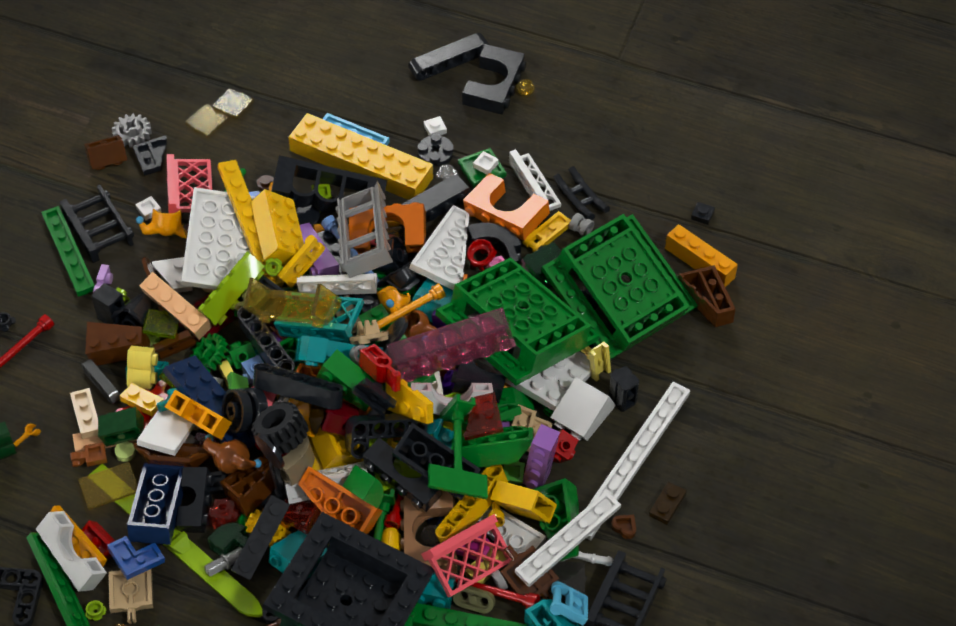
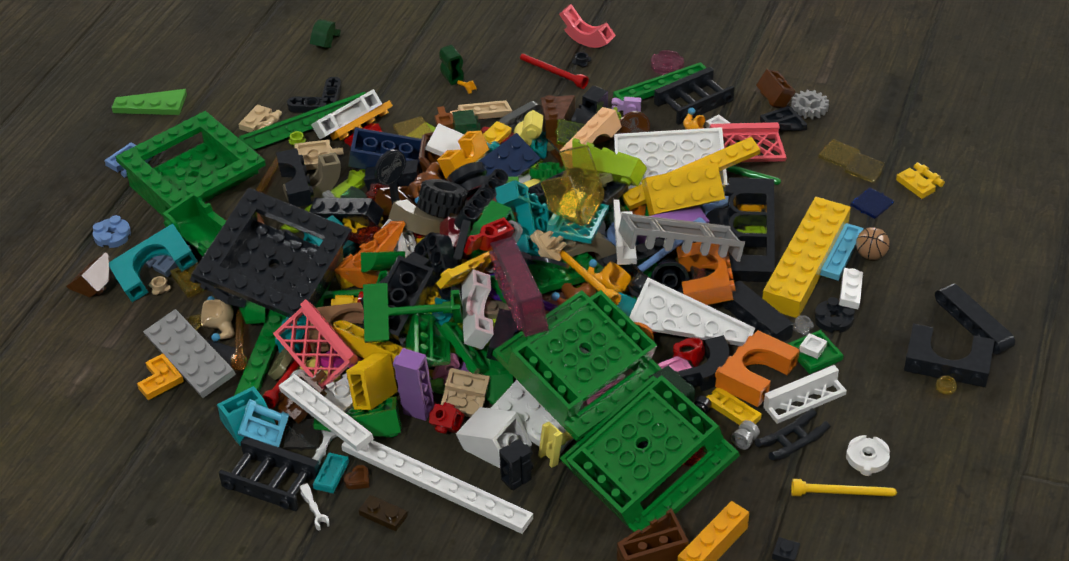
camera: 90 degrees right, 10 degrees down
blue plate [107,536,165,580] -> none
lime plate [264,258,283,277] -> none
yellow plate [277,235,325,288] -> none
white plate [424,116,447,136] -> none
clear red wing [464,392,504,441] -> none
none -> black arch [276,148,314,207]
none -> dark tan arch [283,152,341,201]
none -> white piece [299,483,330,531]
none -> teal plate [313,453,349,493]
none -> clear pink tile [651,50,684,75]
none -> yellow piece [791,479,897,496]
none -> white plate [839,268,863,309]
none -> white plate [846,435,890,476]
none -> clear blue piece [850,187,894,219]
none -> medium nougat piece [856,227,890,260]
none -> yellow plate [896,162,945,199]

